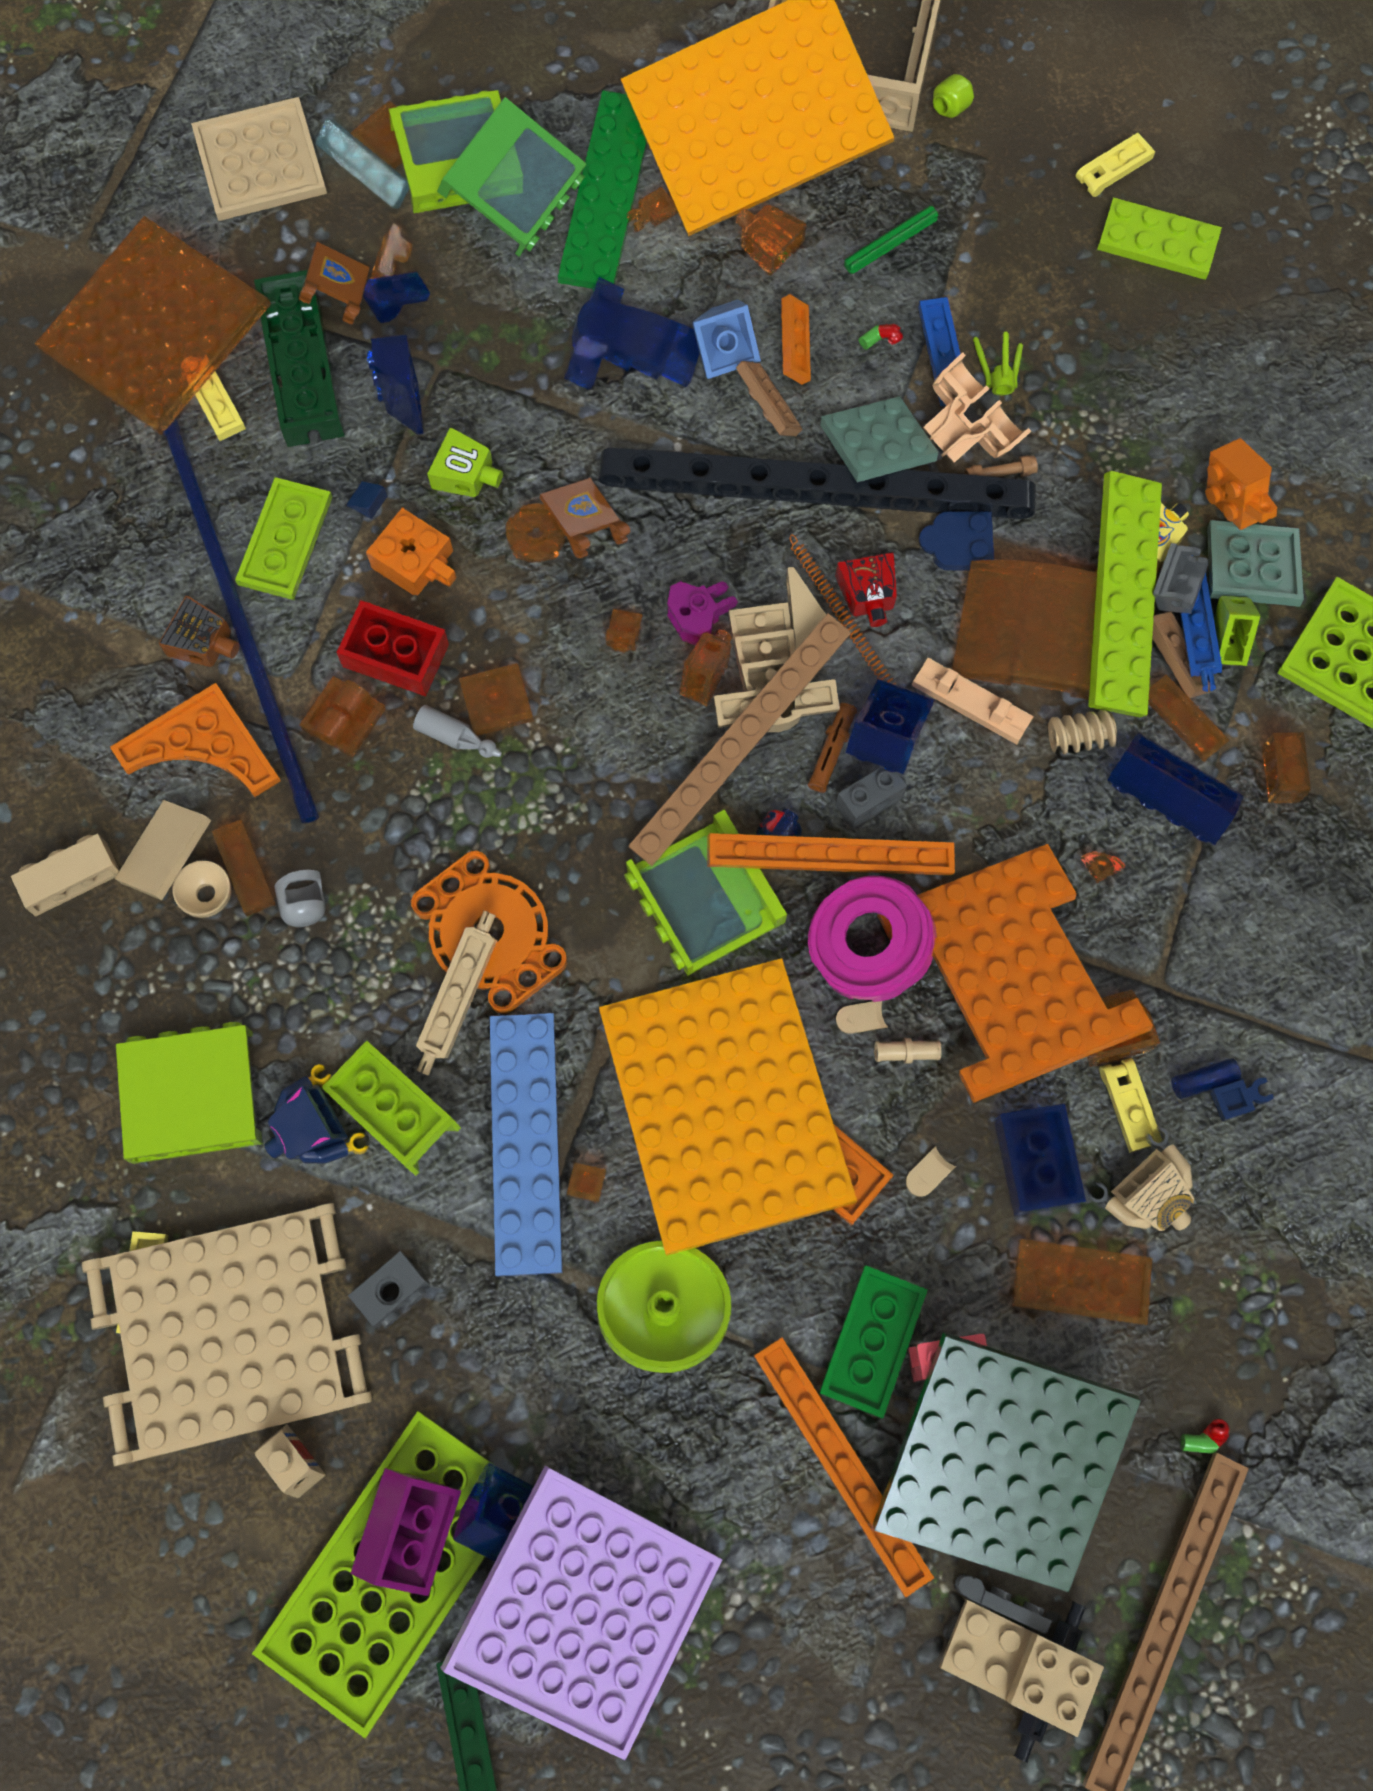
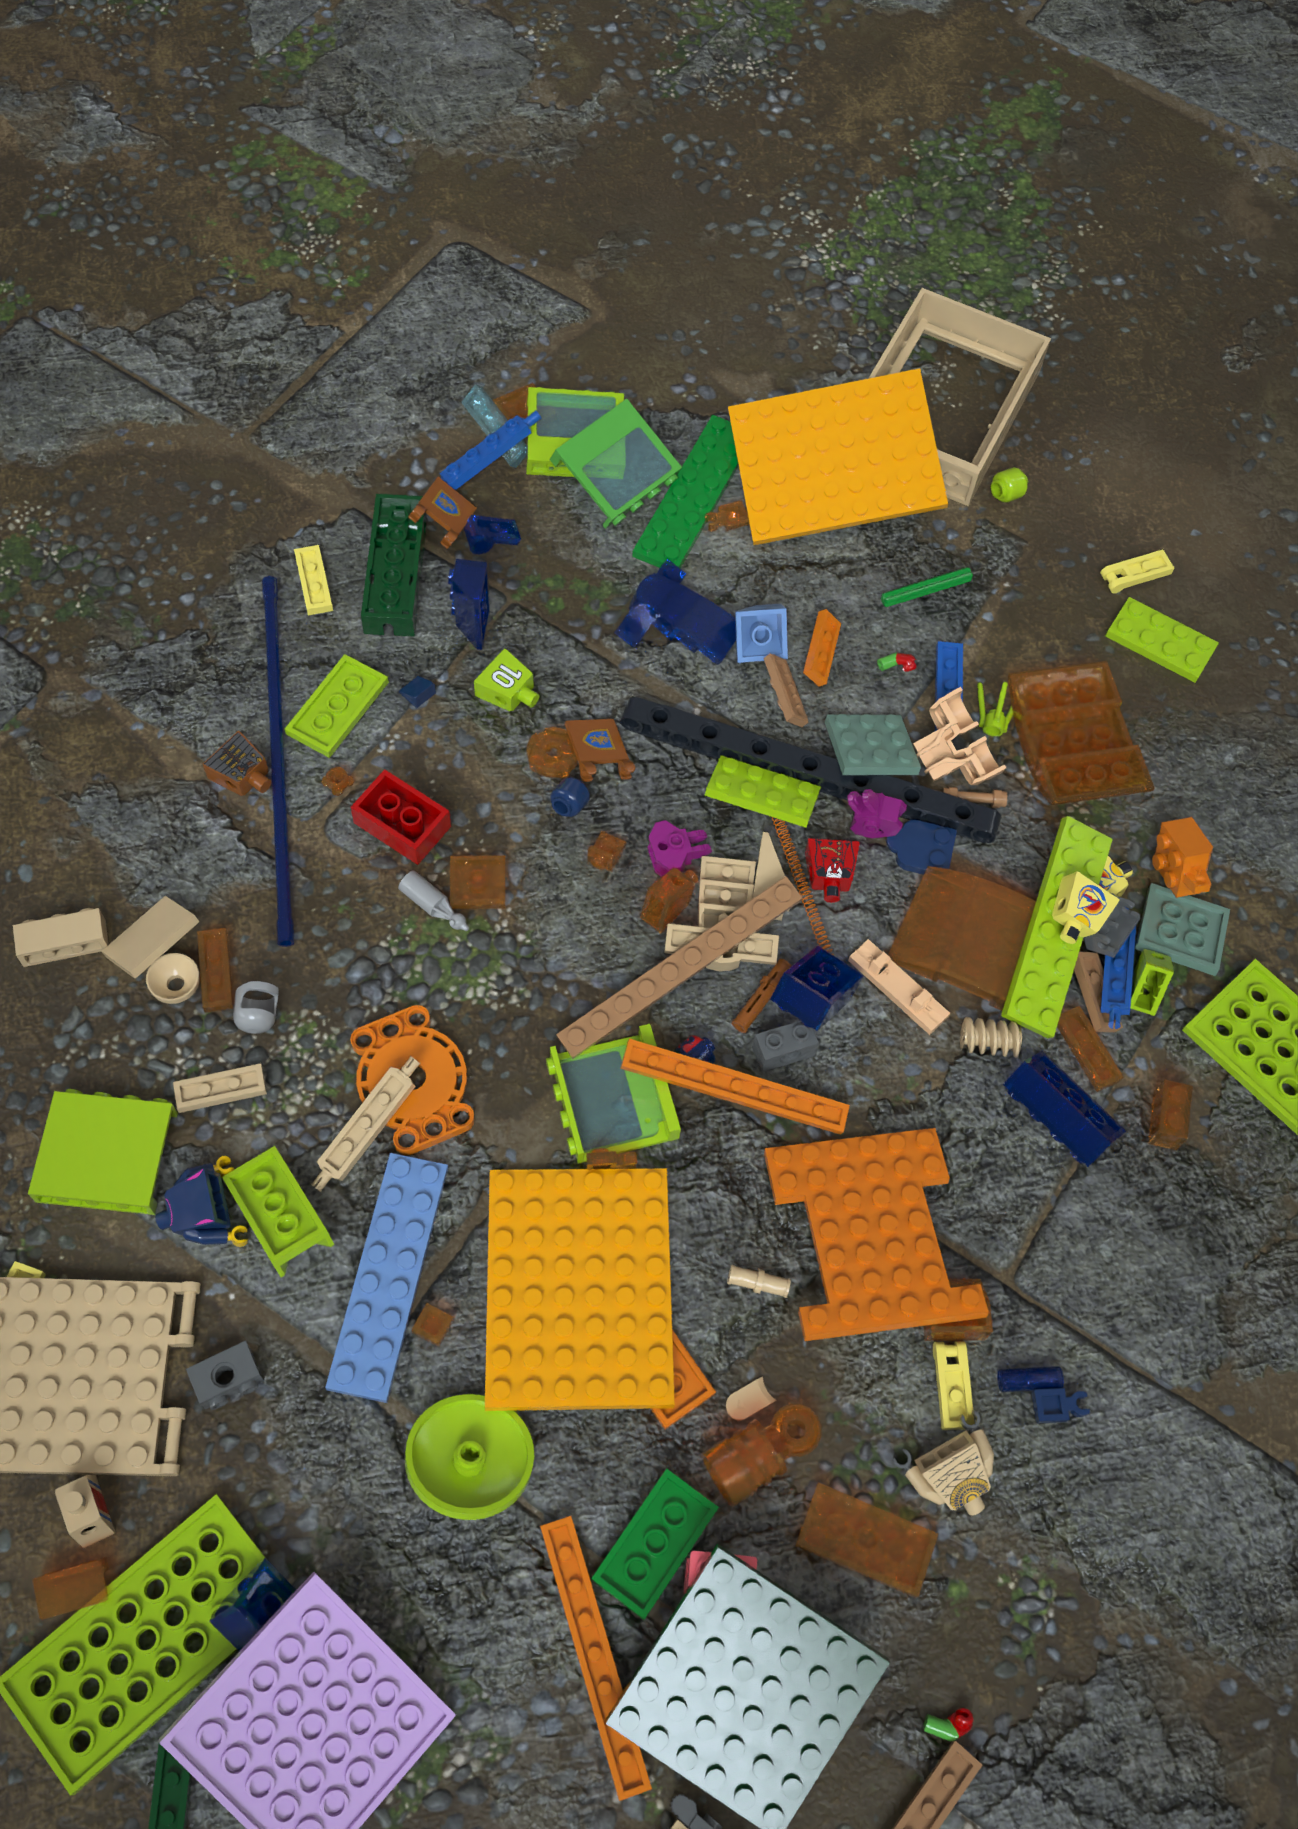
camera: 10 degrees right, 10 degrees down
clear orange plate [35,216,271,435] -> none
orange plate [110,683,281,797] -> none
tan plate [191,97,327,221] -> none
clear orange plate [299,676,386,758] -> none
magenta slope [350,1468,461,1596] -> none
orange hinge [366,508,456,596] -> none
clear orange hinge [369,223,413,288] -> none
clear orange torso [736,205,806,276] -> none
dark pink piece [808,876,937,1002] -> none
tan piece [836,1001,888,1034] -> none
clear blue brick [994,1104,1086,1217] -> none
clear orange tile [1080,851,1125,884] -> none
none -> clear orange panel [32,1557,109,1620]
none -> tan plate [173,1063,267,1113]
none -> clear orange plate [321,767,354,796]
none -> blue plate [440,410,542,490]
none -> dark blue head [550,777,590,817]
none -> clear orange plate [585,1148,637,1170]
none -> clear orange cylinder [701,1404,821,1507]
none -> lime plate [705,755,821,828]
none -> magenta hinge [848,789,907,839]
none -> clear orange slope [1008,661,1155,805]
none -> light yellow torso [1052,871,1120,944]

